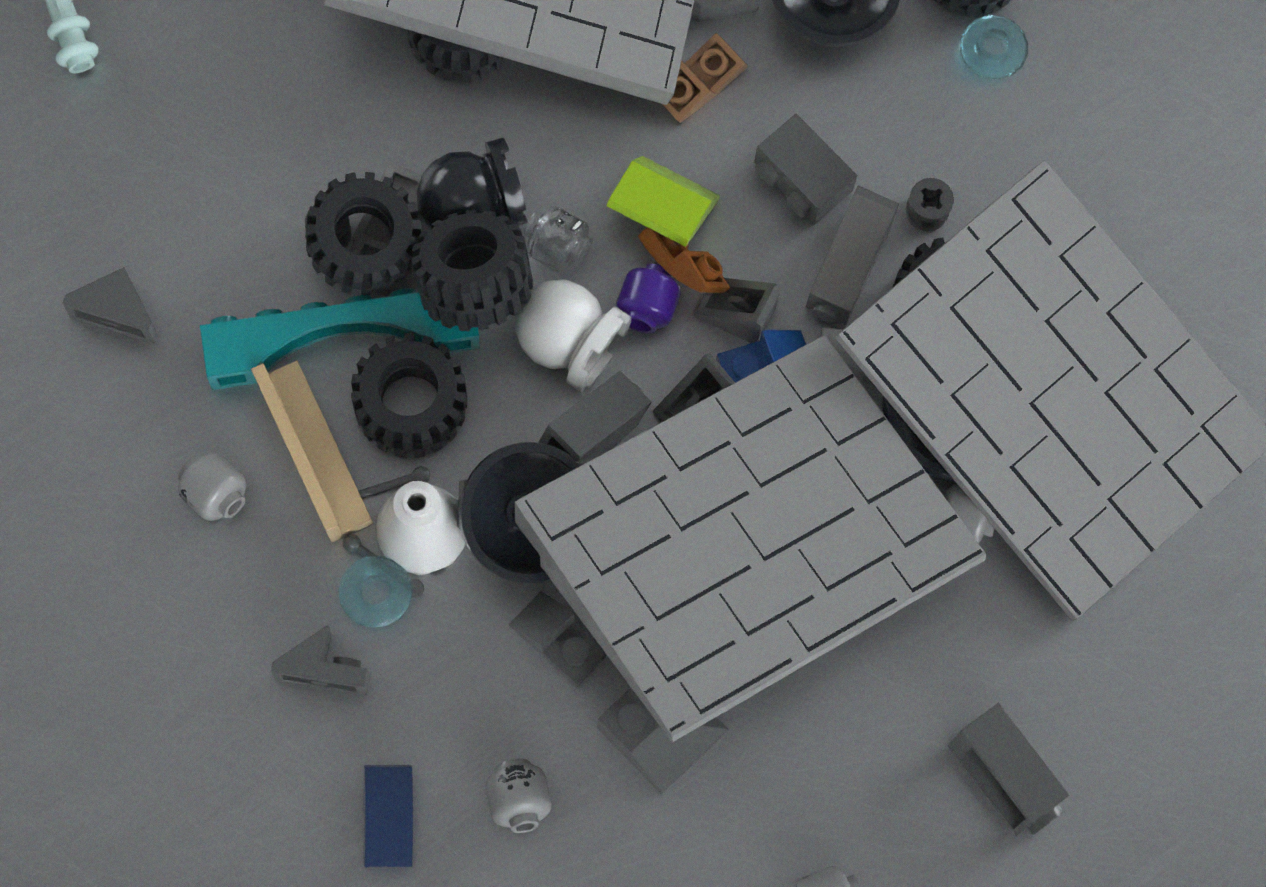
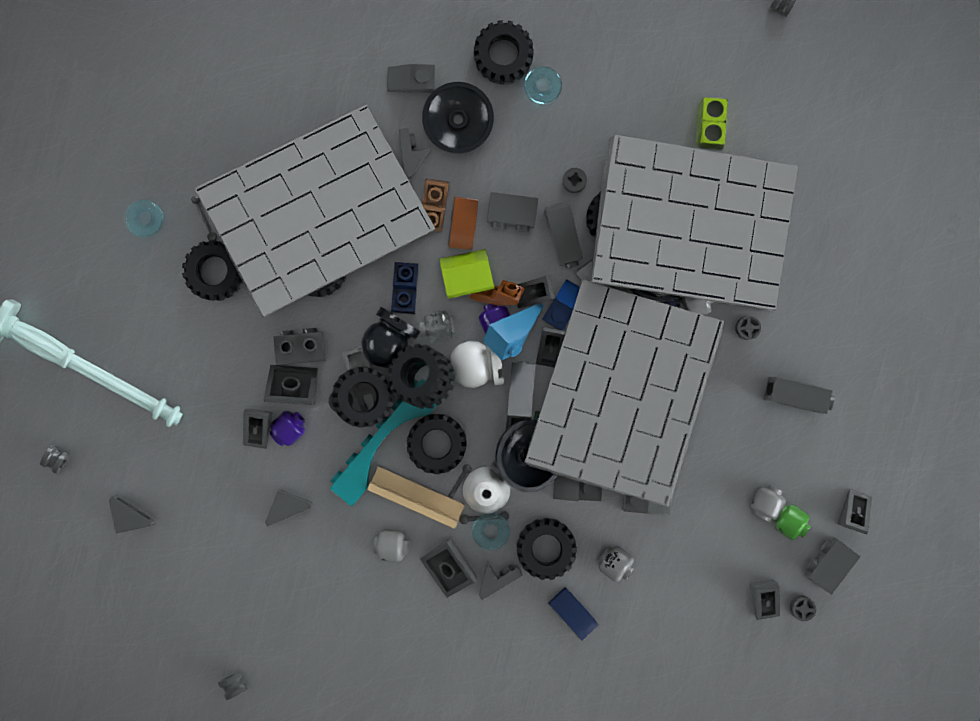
camera: 40 degrees left, 15 degrees up
none -> dark grey slope [243,409,272,449]
none -> dark grey slope [264,365,318,405]
none -> dark purple head [270,411,305,446]
none -> dark grey brick [273,328,326,365]
none -> dark blue slope [391,262,418,314]
none -> dark grey slope [420,538,477,598]
none -> dark orange slope [448,196,478,250]
none -> dark azure slope [483,303,544,361]
none -> black tyre [517,518,577,580]
none -> lime piece [696,97,728,150]
none -> dark grey wheel [735,316,761,340]

